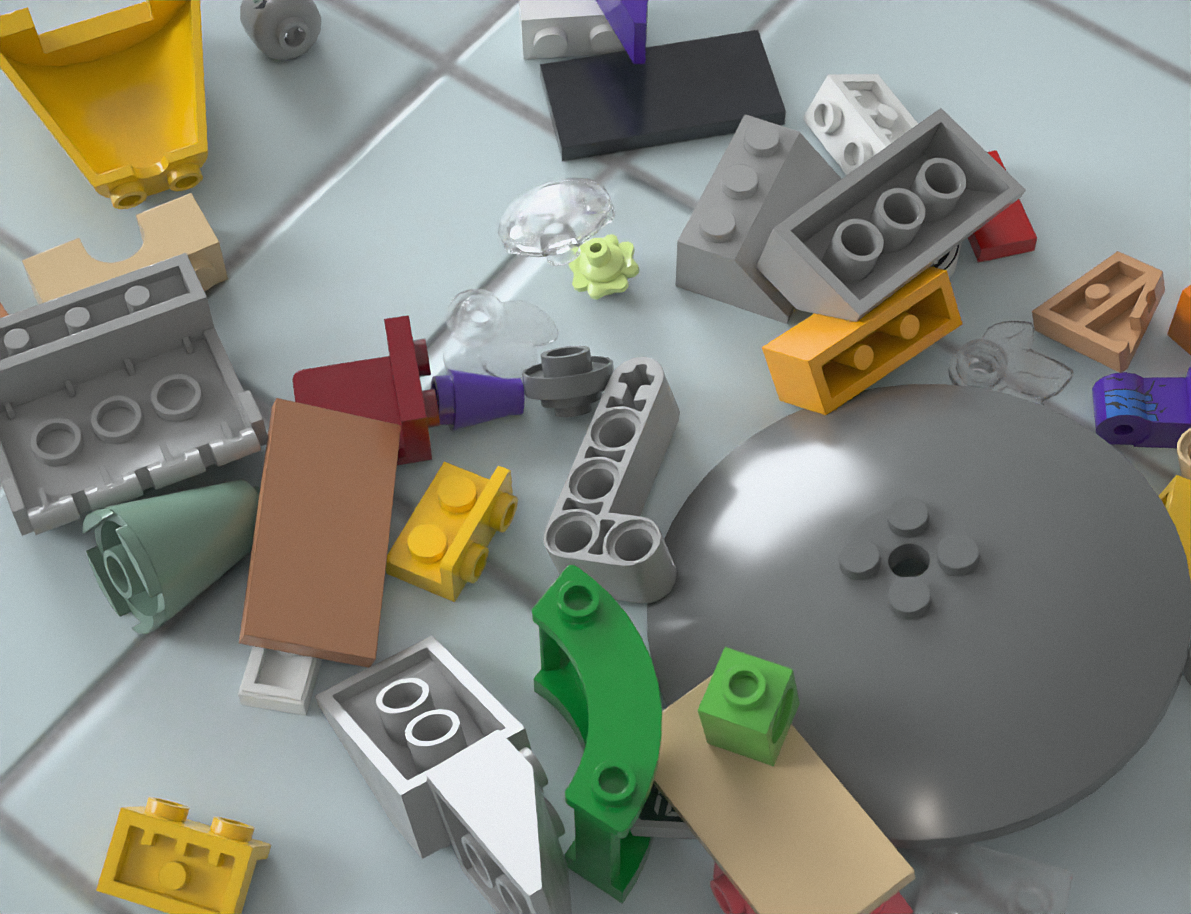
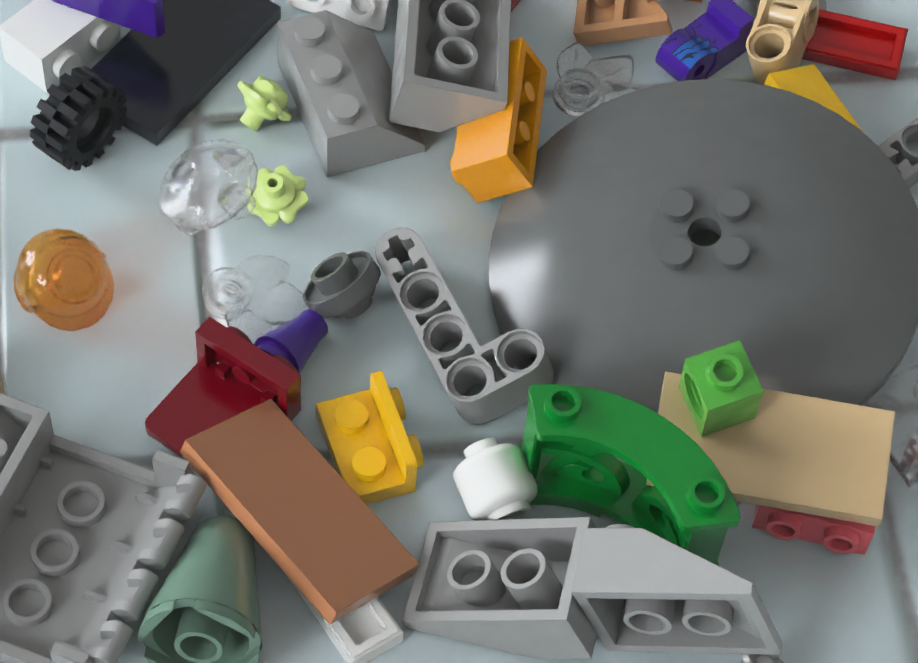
camera: 50 degrees left, 0 degrees up
none -> clear orange helmet [13,228,114,331]
none -> black tyre [30,67,127,171]
none -> yellowish green plant [237,75,292,132]
none -> white head [453,437,538,521]

